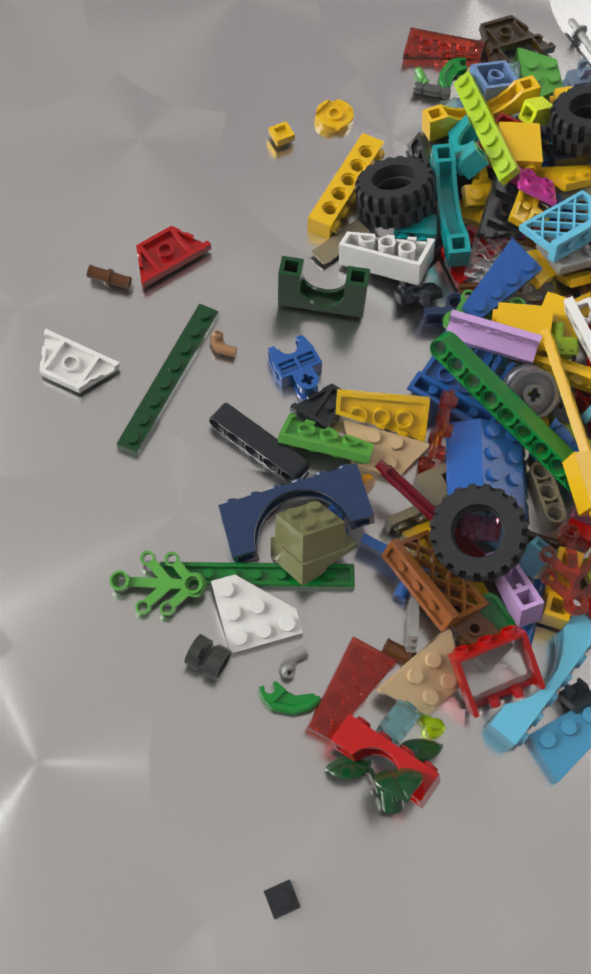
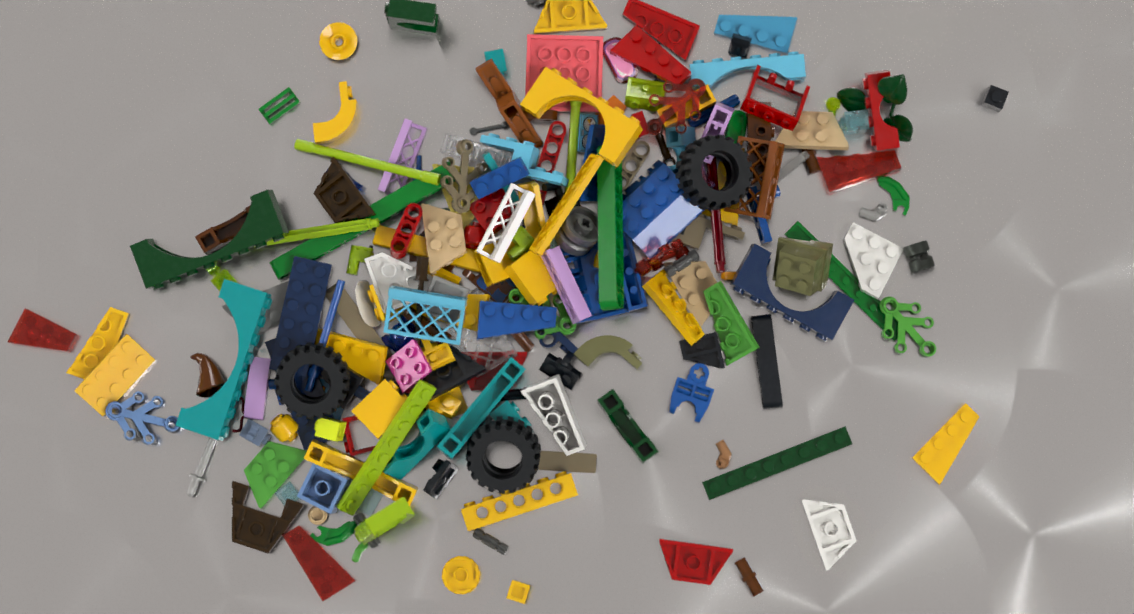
camera: 130 degrees left, 20 degrees up
none -> lime window [354,496,415,545]
none -> dark grey axle [472,528,508,555]
none -> olive arch [574,335,642,370]
none -> dark grey axle [664,250,700,277]
none -> yellow wing [912,403,980,485]

